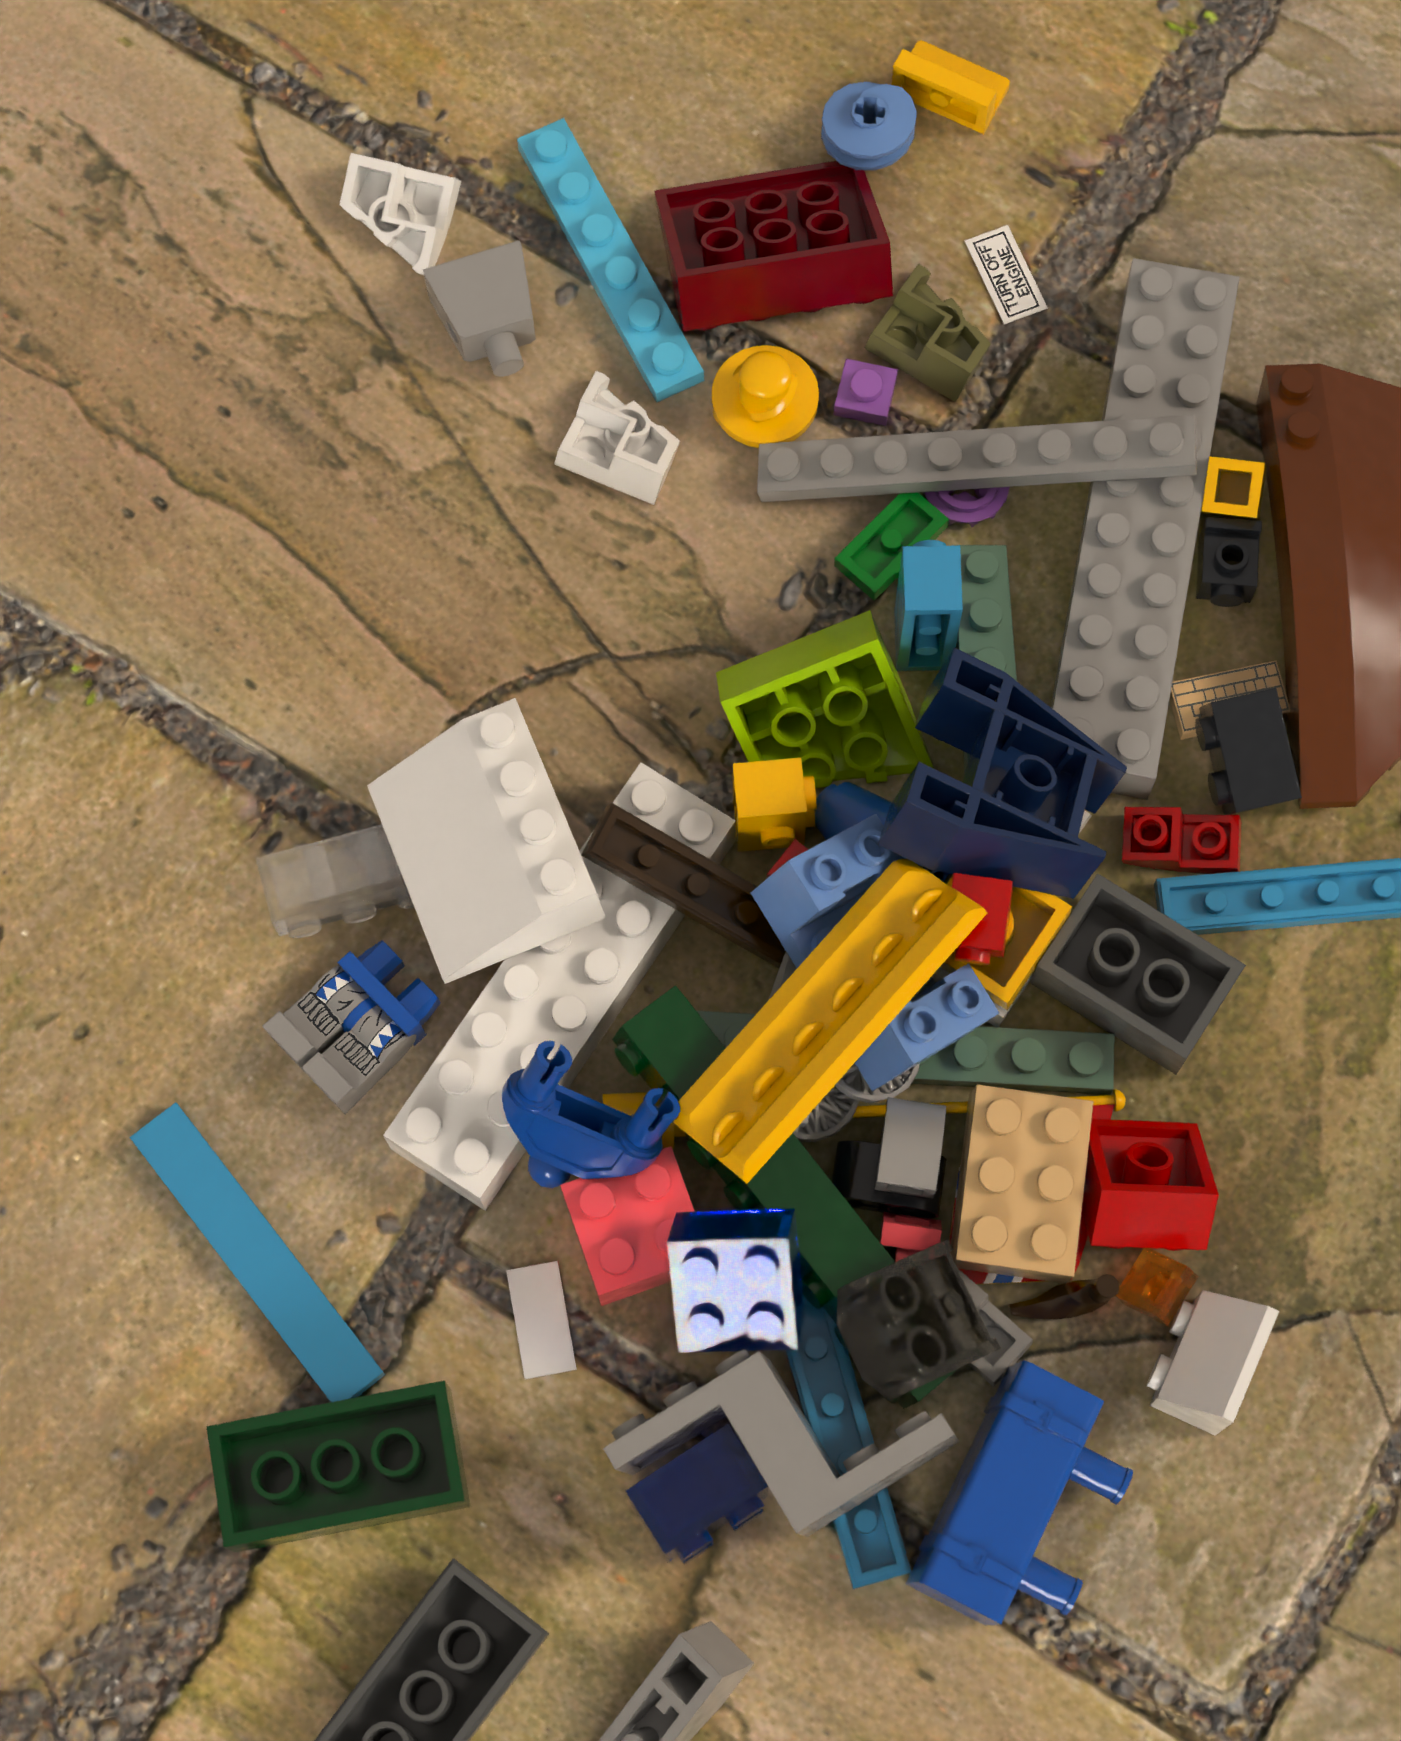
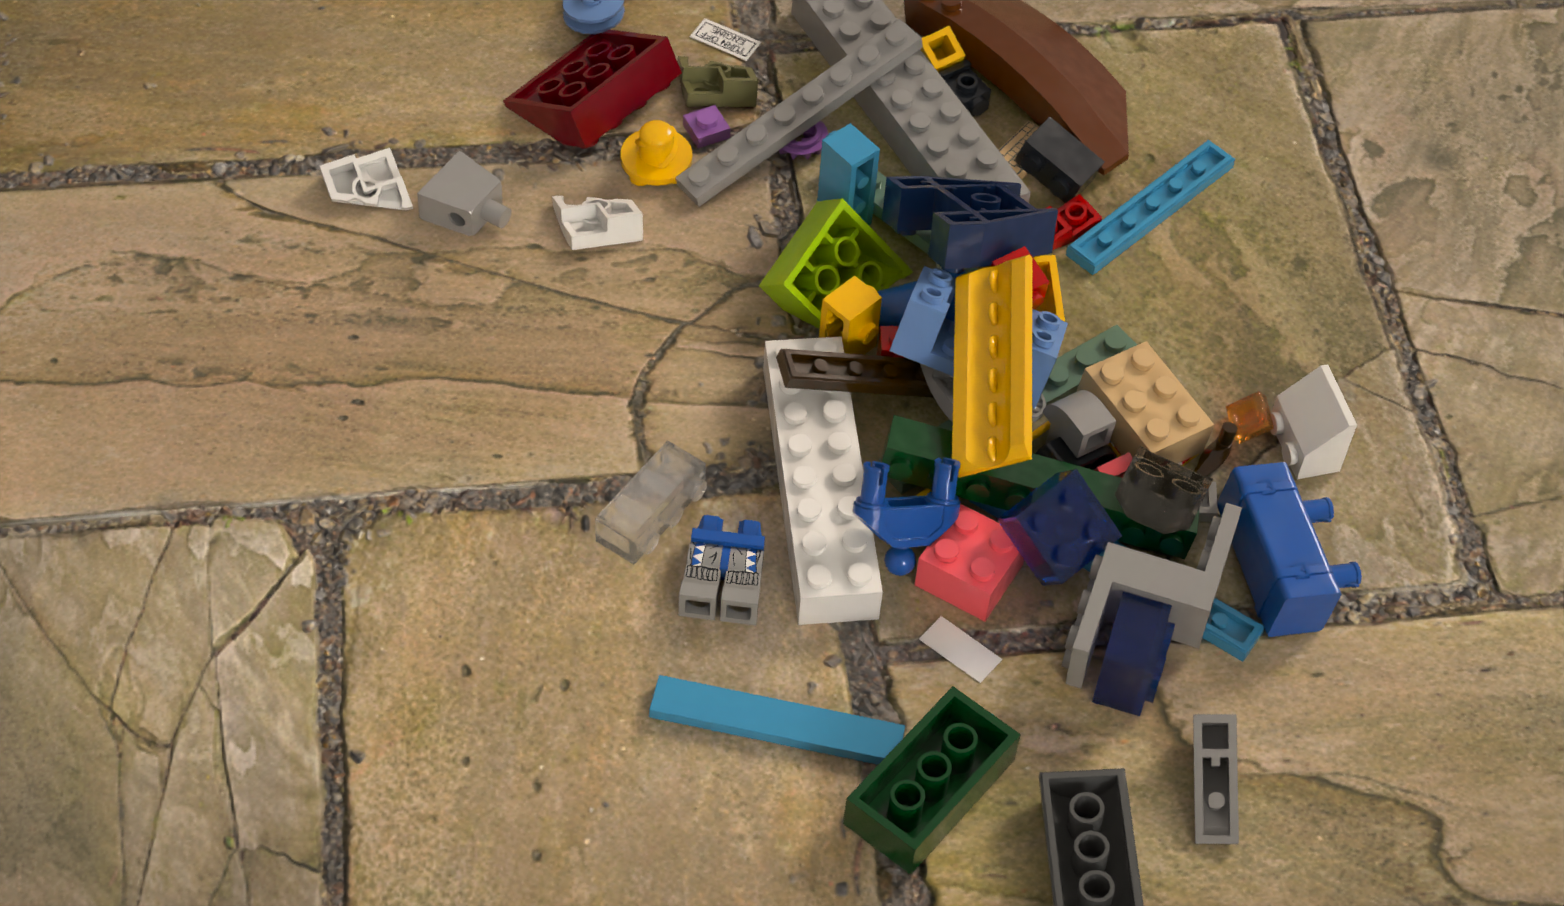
camera: 45 degrees left, 20 degrees down
white slope [367,698,606,984] -> none
medium azure plate [517,118,704,403] -> none
green plate [834,492,949,601] -> none
dark grey brick [1030,873,1246,1075] -> none
red slope [1082,1119,1219,1251] -> none

